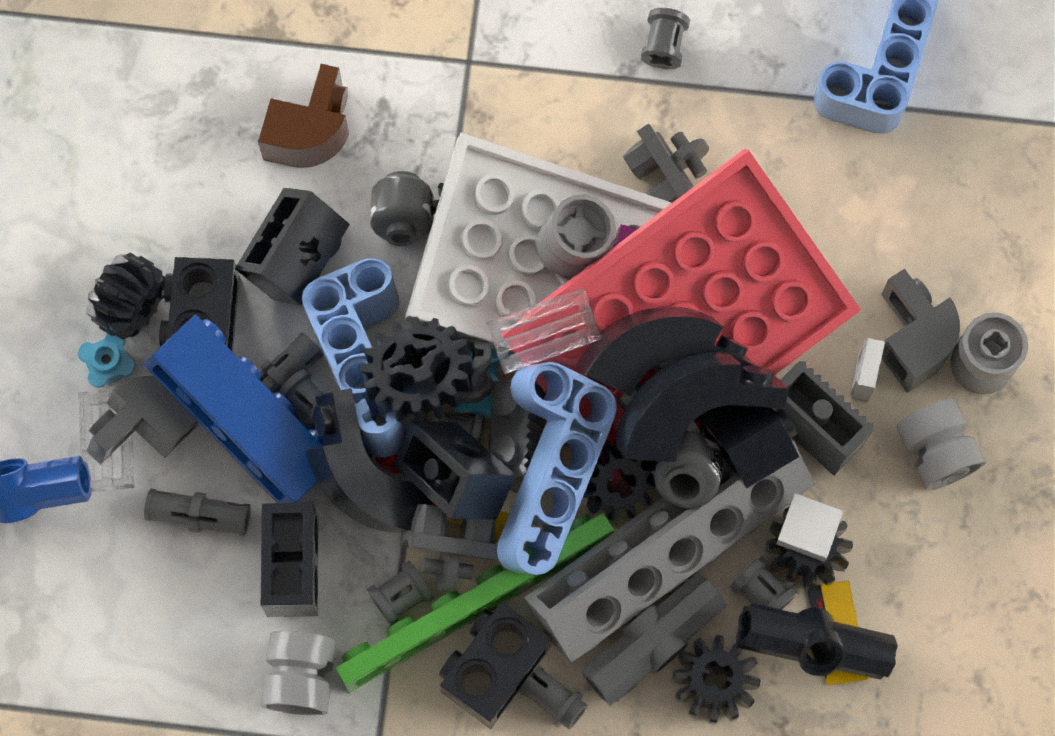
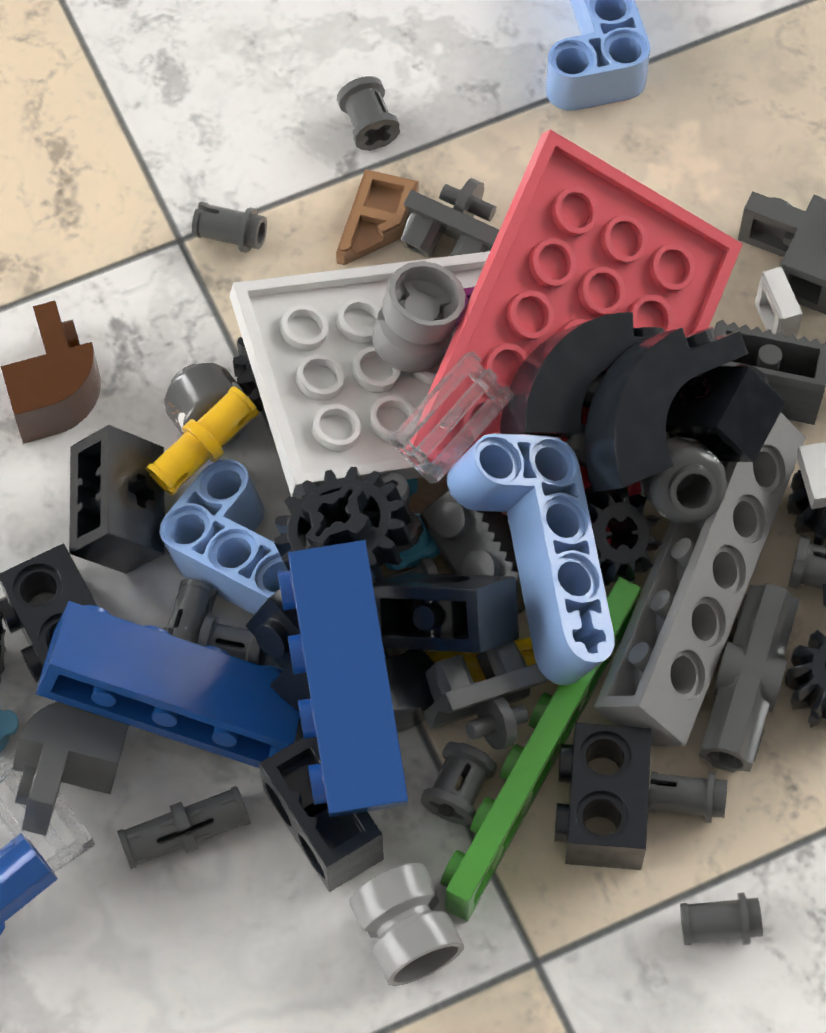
camera: 30 degrees left, 10 degrees down
none -> yellow pin [146,386,259,496]
none -> dark grey pin [192,202,267,253]
none -> blue brick [278,540,408,818]
none -> medium nougat tile [336,169,419,265]

